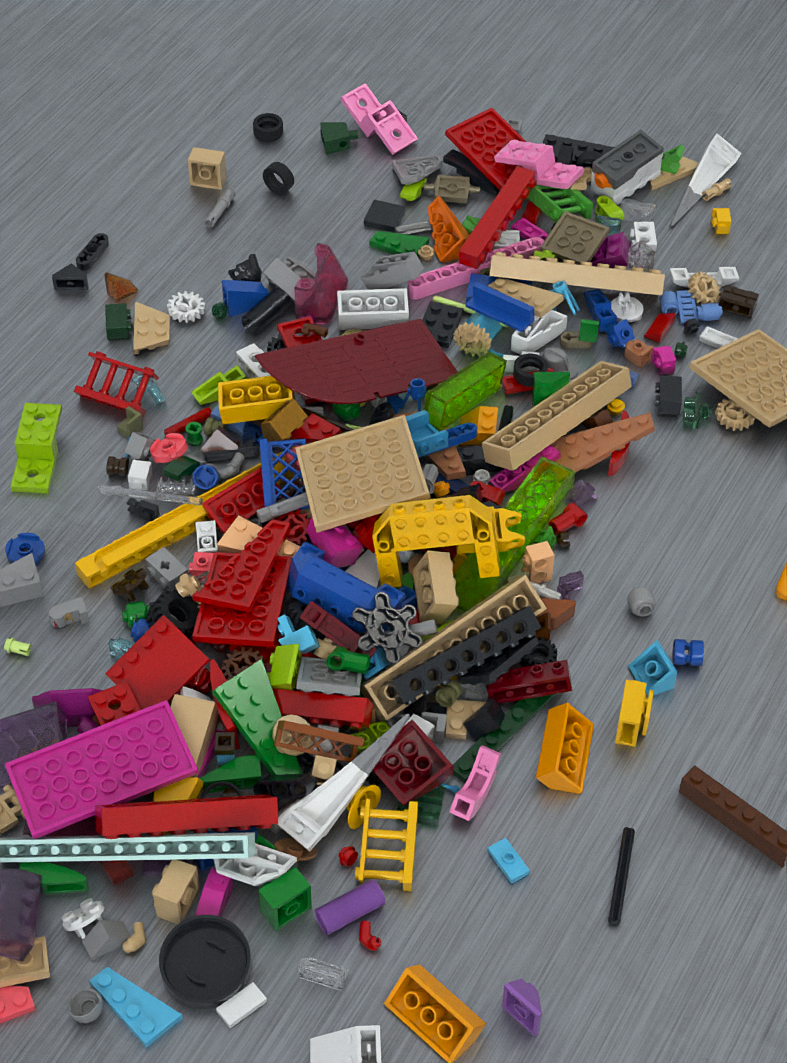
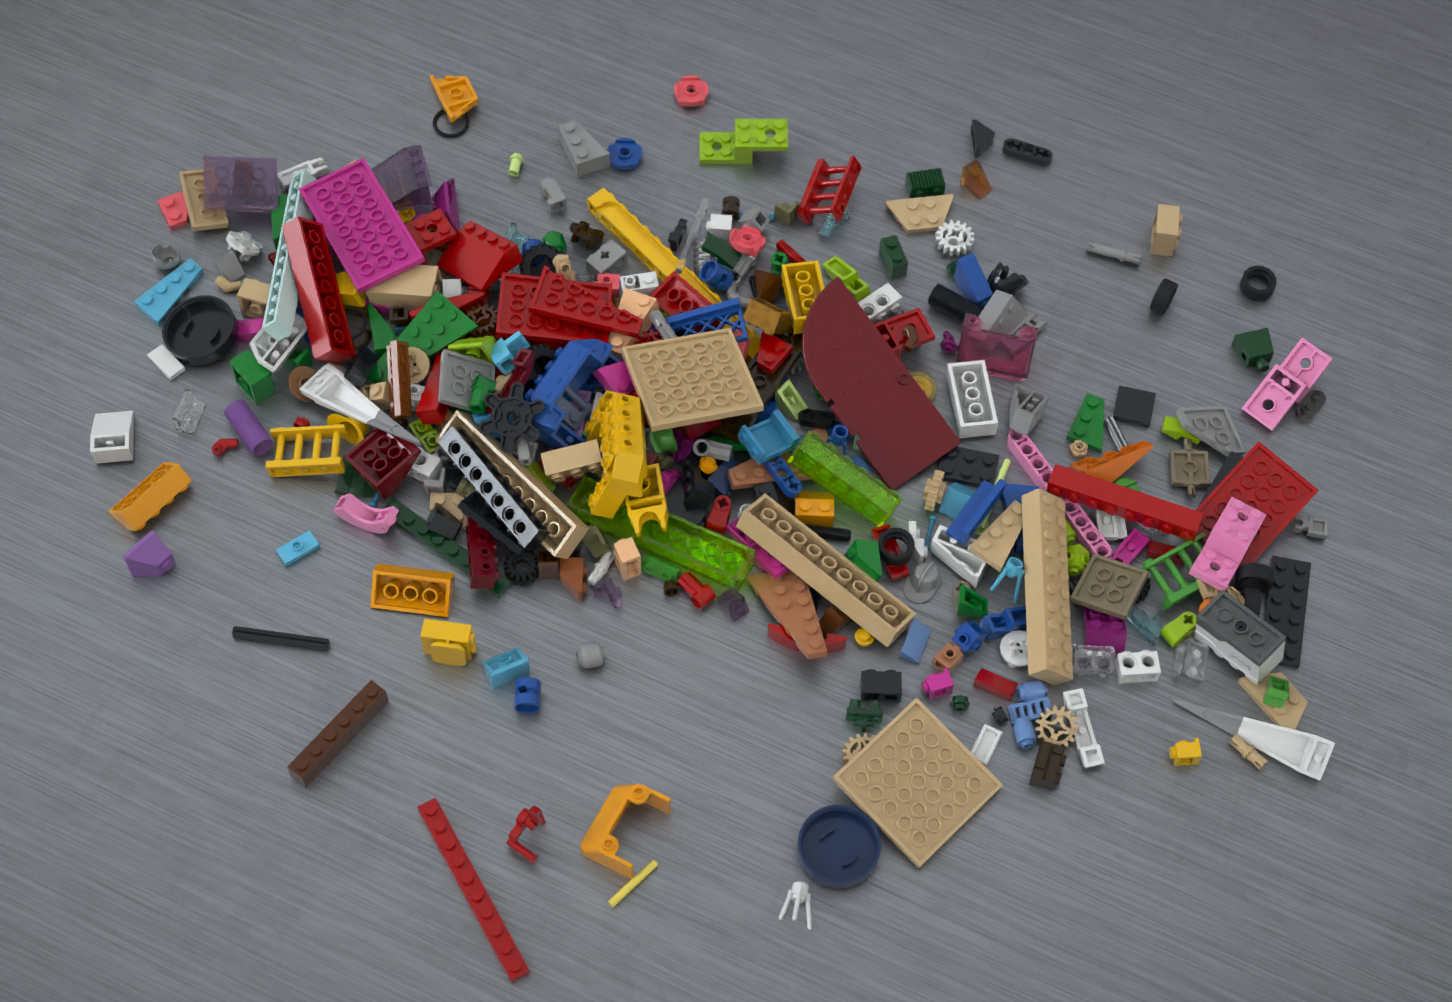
camera: 85 degrees right, 10 degrees up
none -> dark green brick [879,235,908,279]

